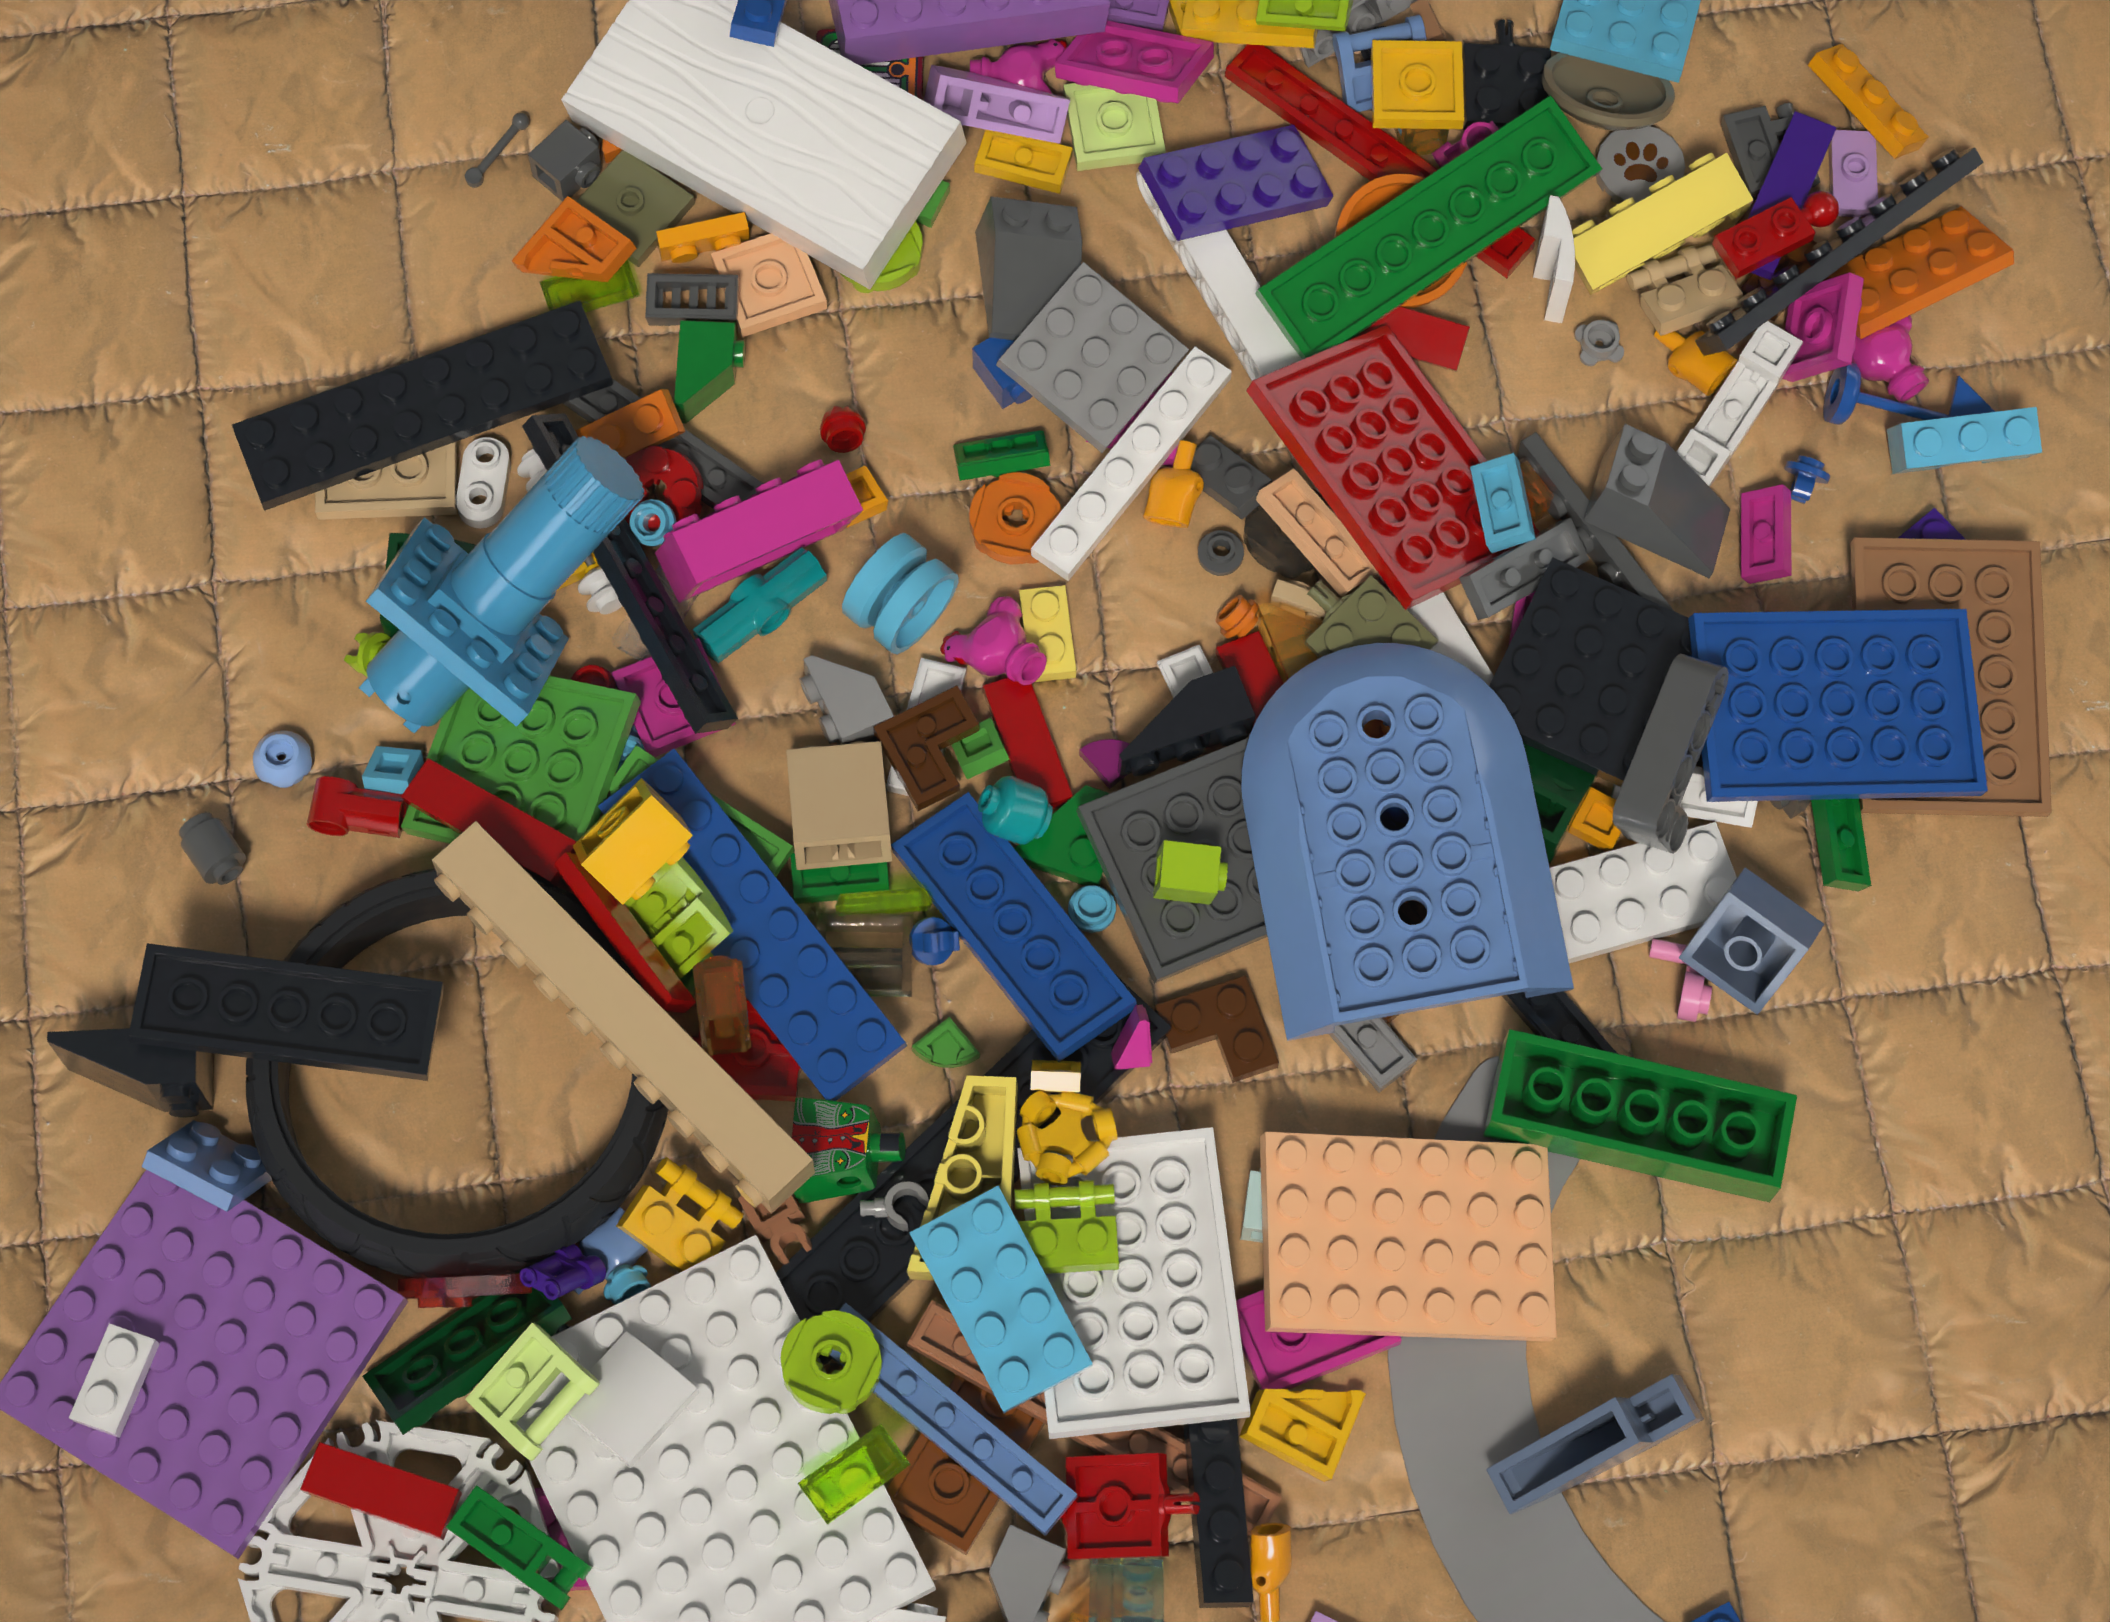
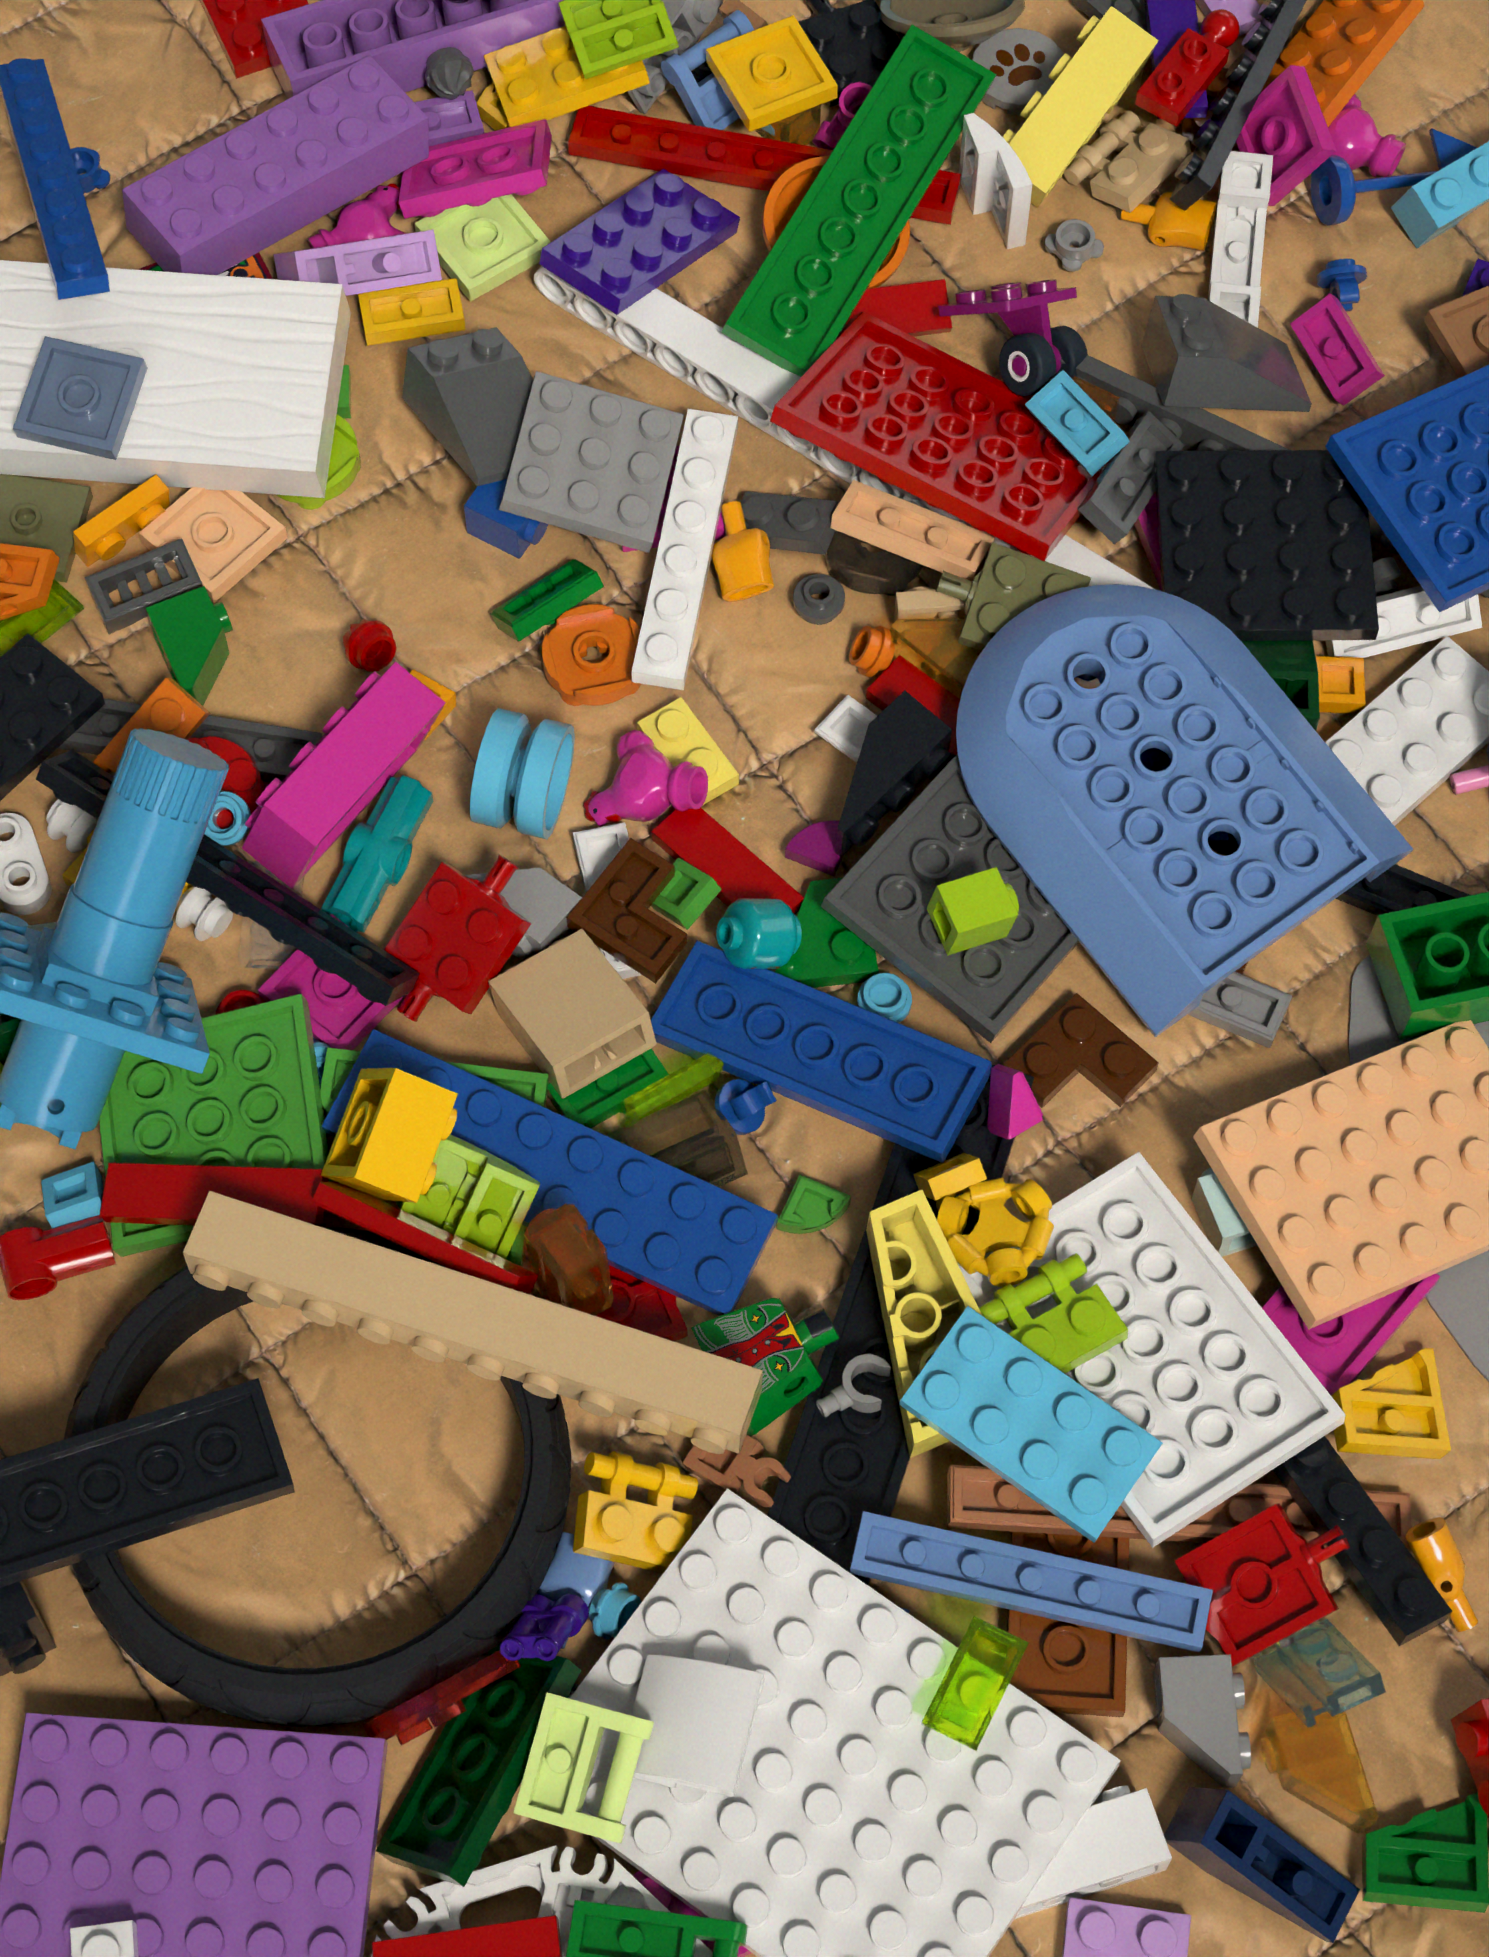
camera: 25 degrees left, 5 degrees down
medium blue plate [142,1120,272,1212] -> none
lime plate [780,1310,882,1414] -> none
dark grey beam [1613,654,1729,854] -> none
none -> sand blue plate [13,336,148,460]
none -> red plate [384,854,532,1022]
none -> plate [938,279,1088,396]

